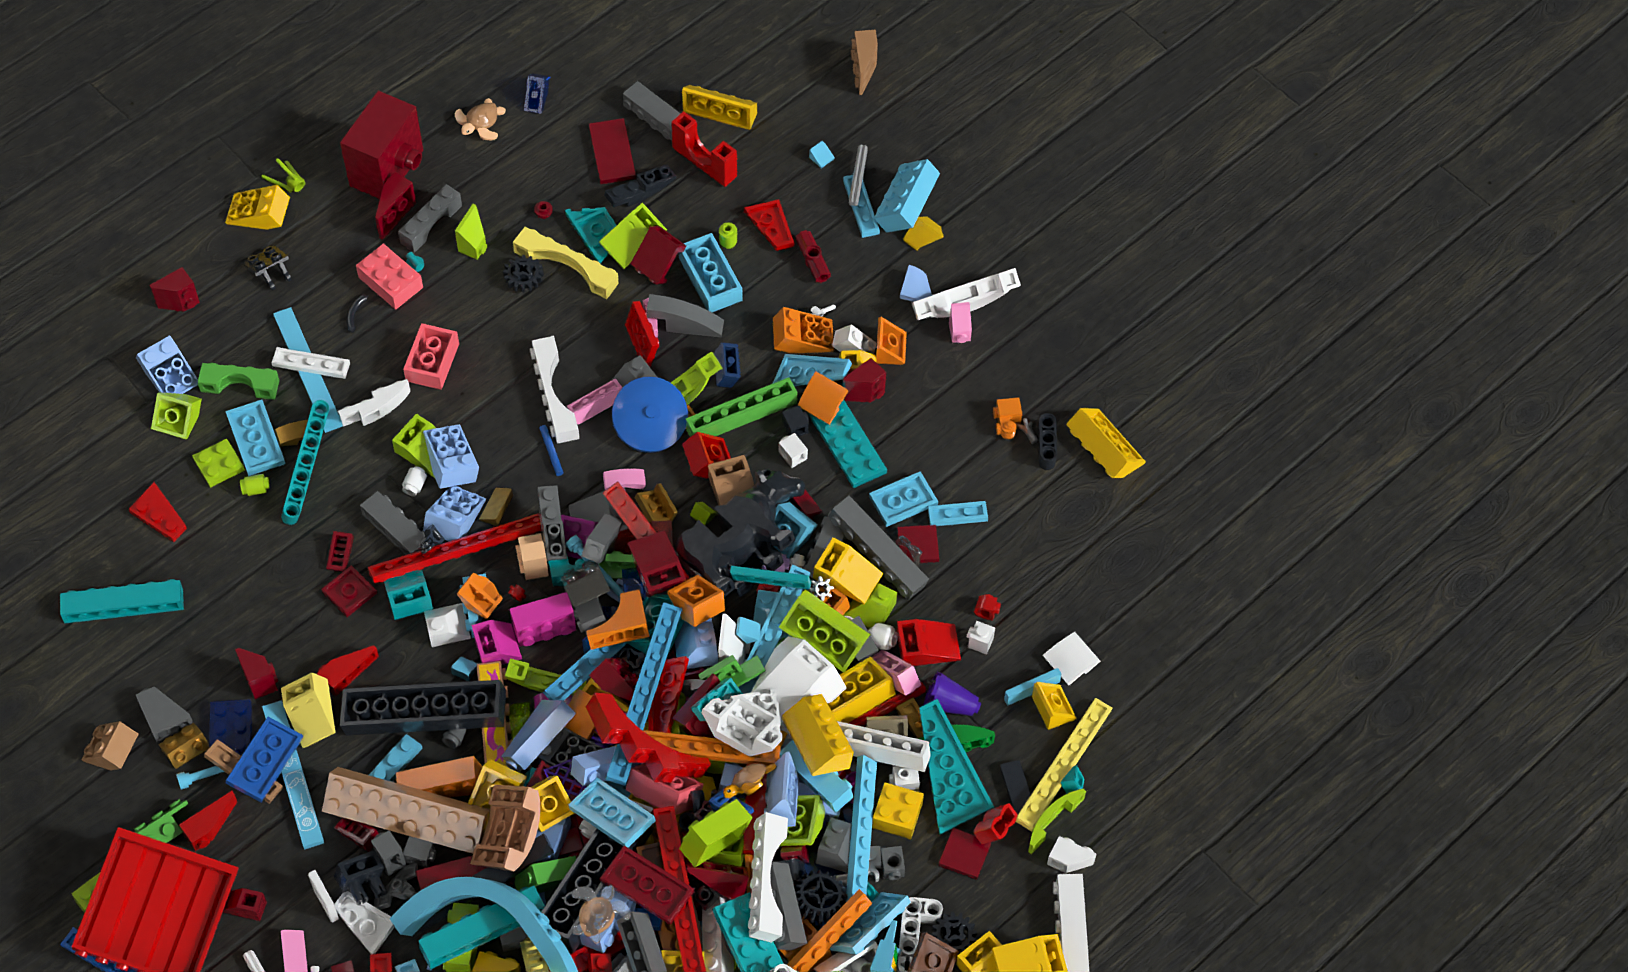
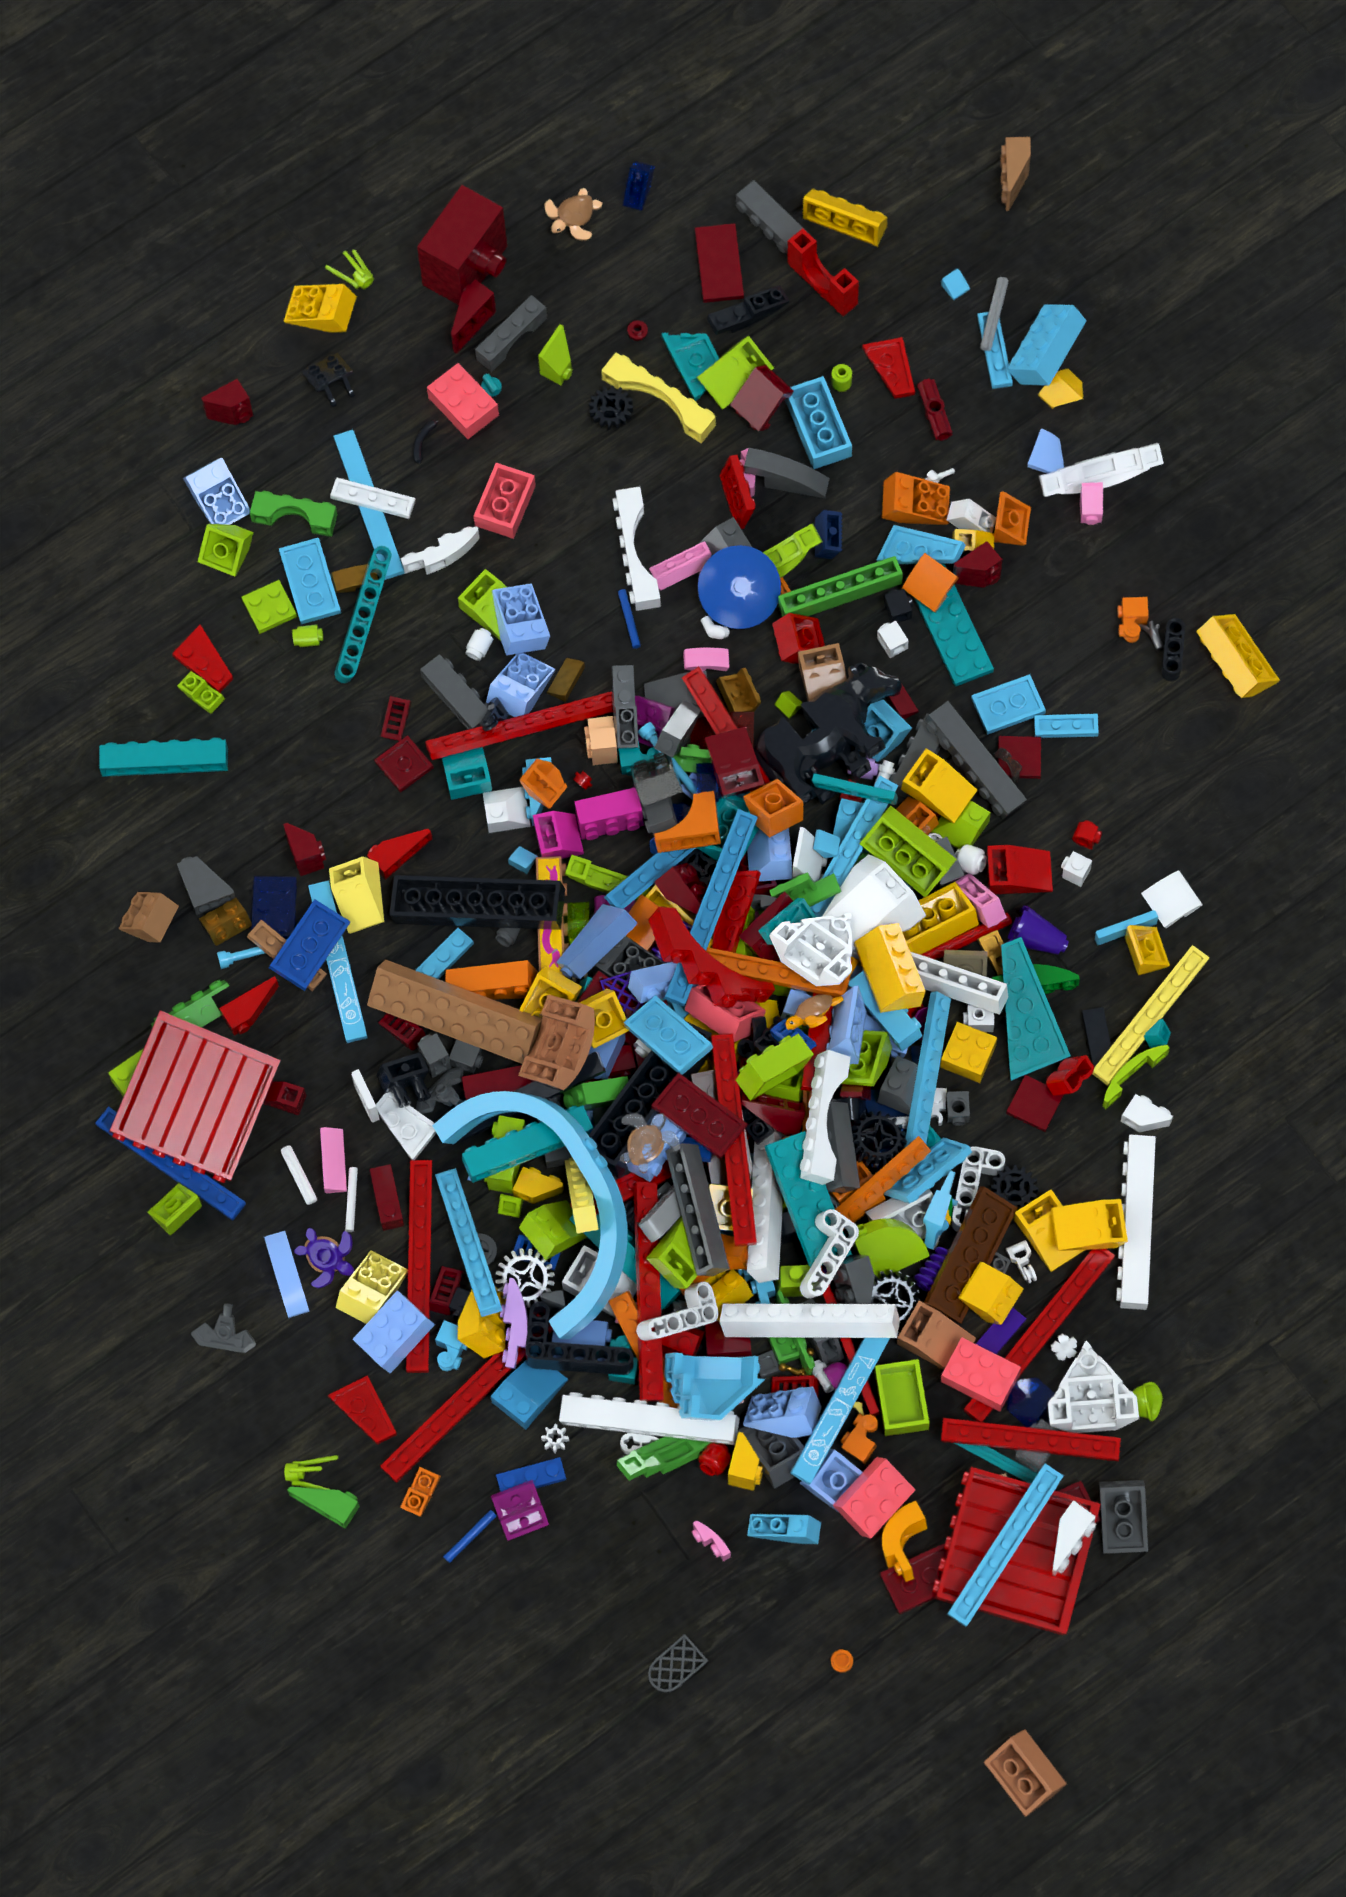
camera: 10 degrees right, 10 degrees up
white gear [809,576,834,601] -> none
none -> lime slope [177,671,225,714]
none -> white arm [701,616,729,639]

